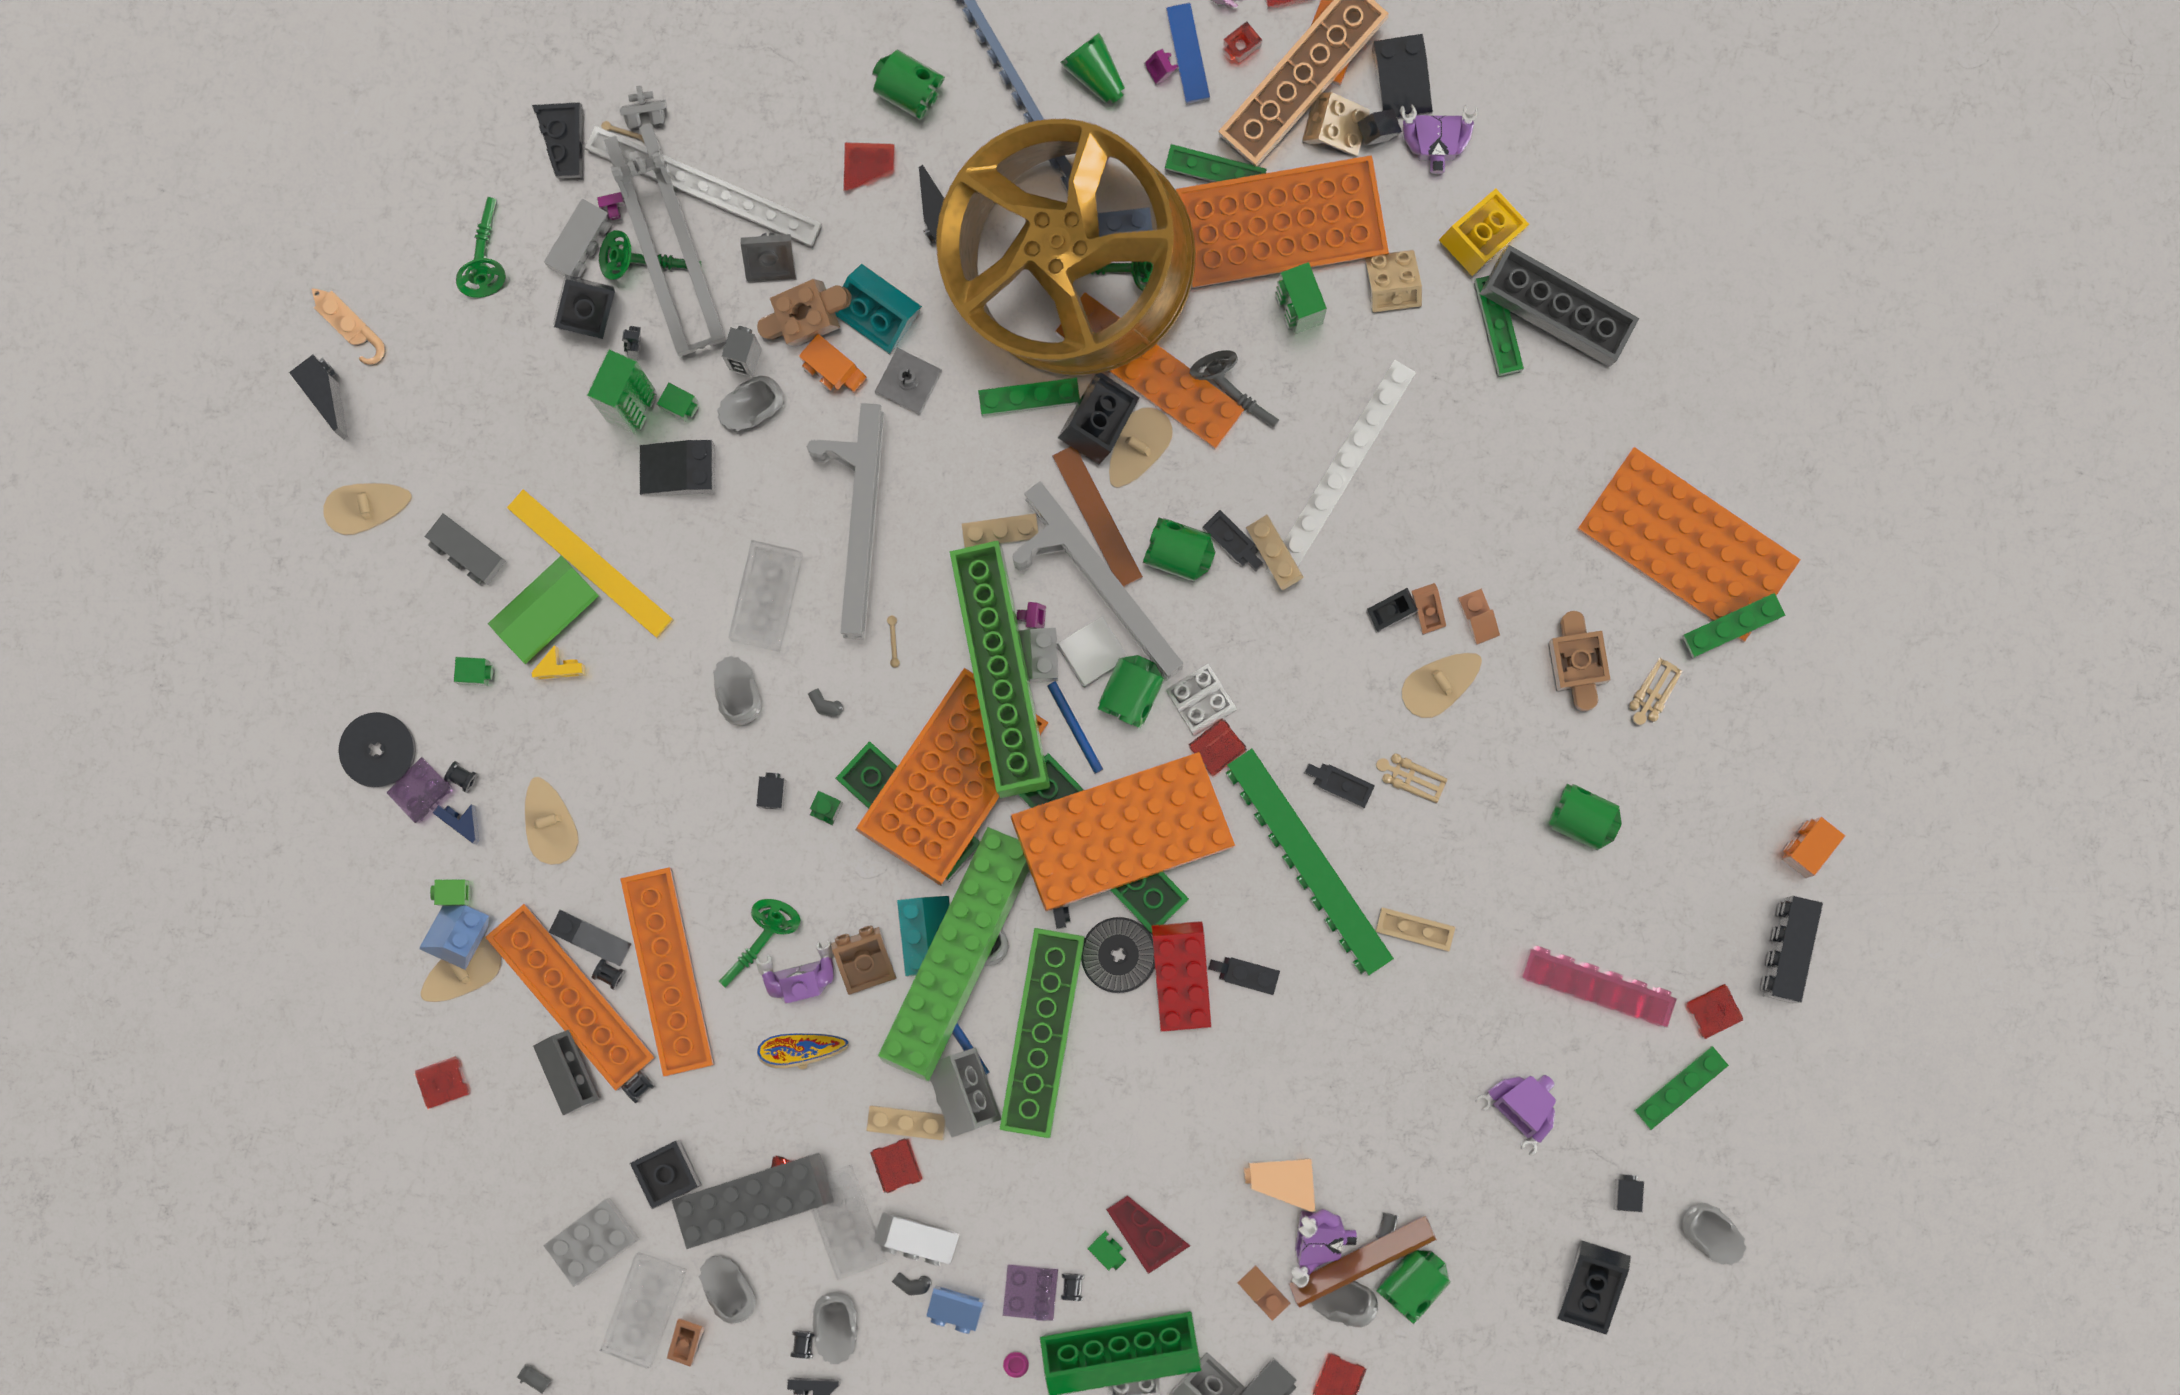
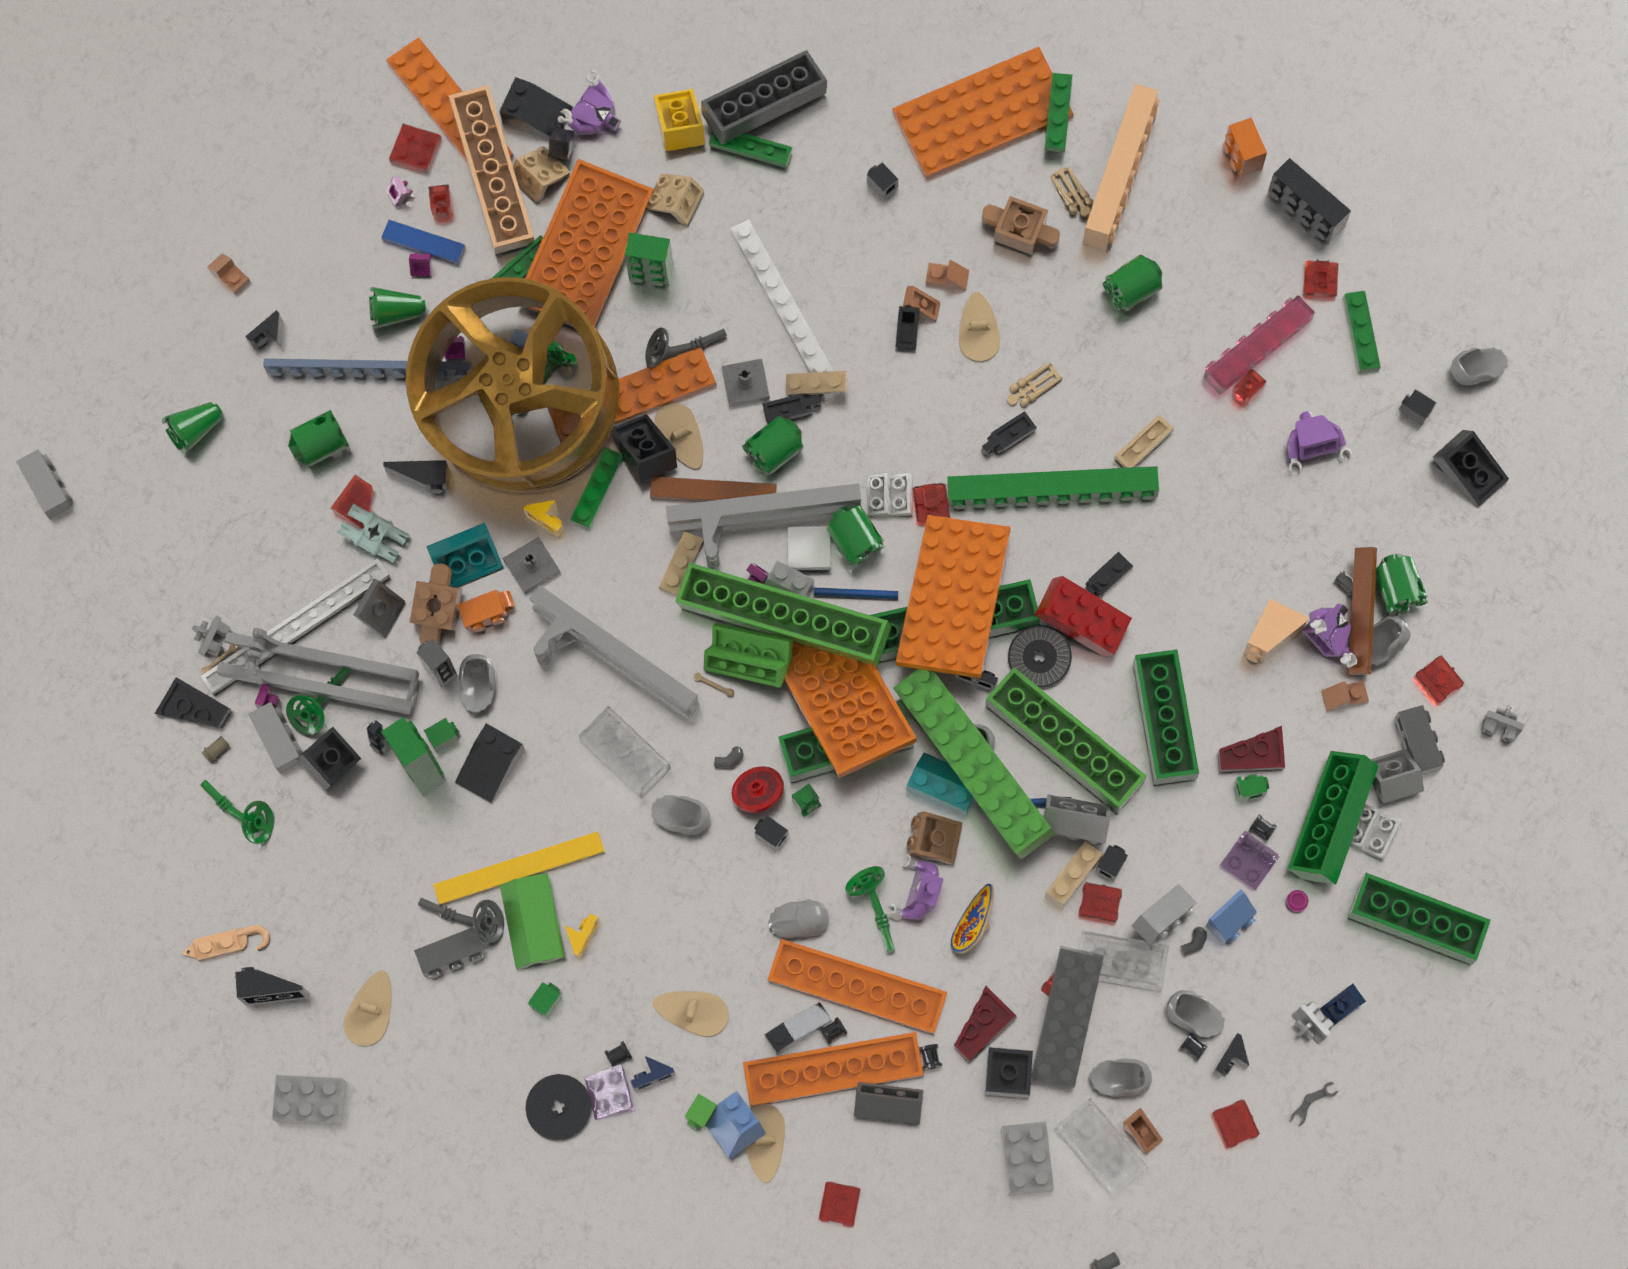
camera: 60 degrees left, 10 degrees down
none -> dark tan pin [202,736,230,762]
none -> light grey brick [272,1075,346,1126]
none -> light aqua pin [337,504,409,563]
none -> dark grey dish [418,898,504,943]
none -> yellow slope [523,500,564,537]
none -> bright green slope [704,623,793,687]
none -> flat silver tile [721,359,770,407]
none -> red shield [731,766,784,813]
none -> light grey hair [768,899,829,939]
none -> black brick [867,162,899,199]
none -> dark red wing [954,986,1017,1063]
none -> light nougat brick [1083,84,1160,251]
none -> black brick [1095,845,1128,881]
none -> green brick [1133,649,1199,785]
none -> clear red brick [1232,368,1267,405]

